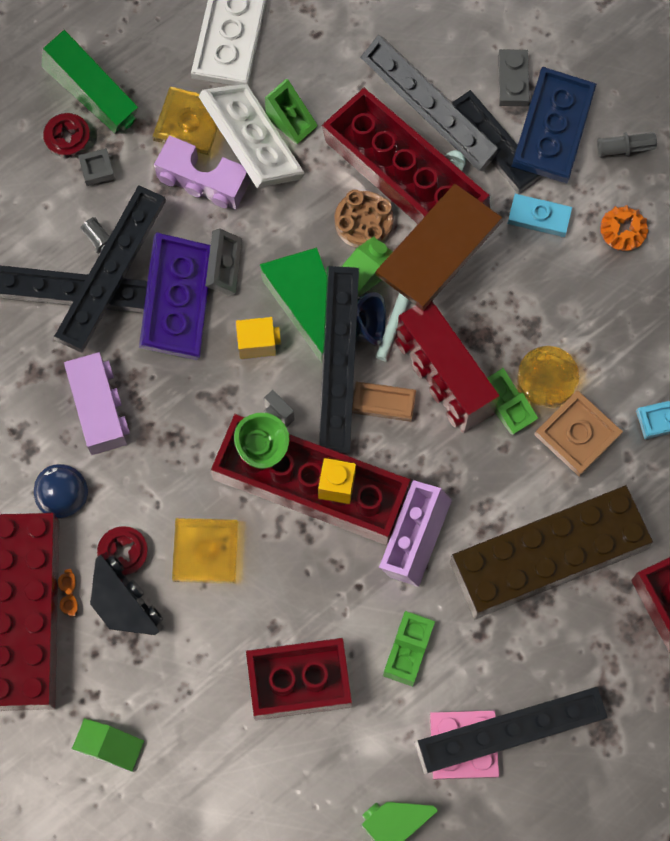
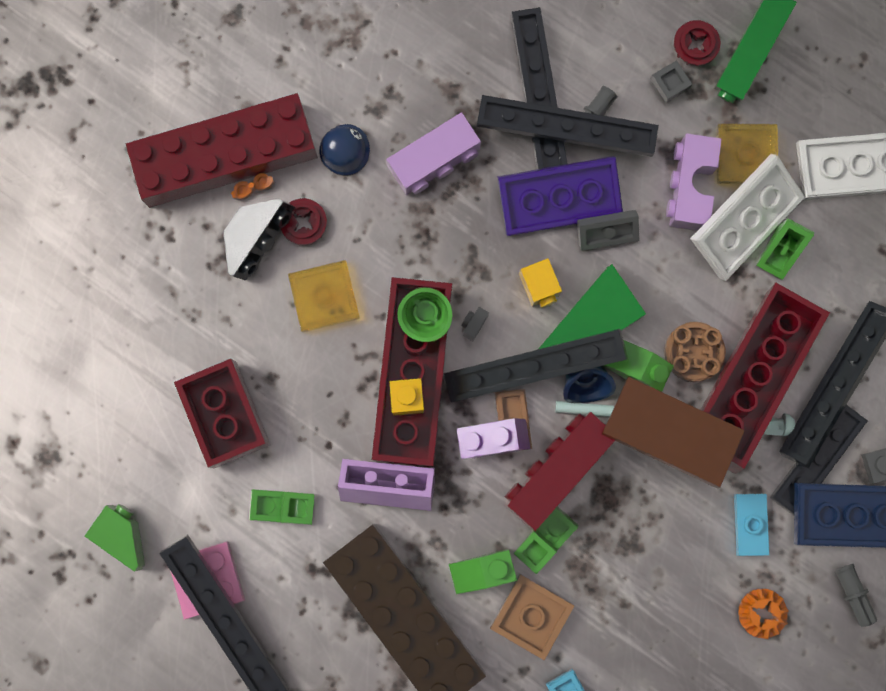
camera: 75 degrees right, 10 degrees up
bright green slope [72,718,145,772] -> none
clear yellow tile [517,346,579,408] -> none
none -> bright green slope [449,549,517,594]
none -> brick [457,418,530,459]

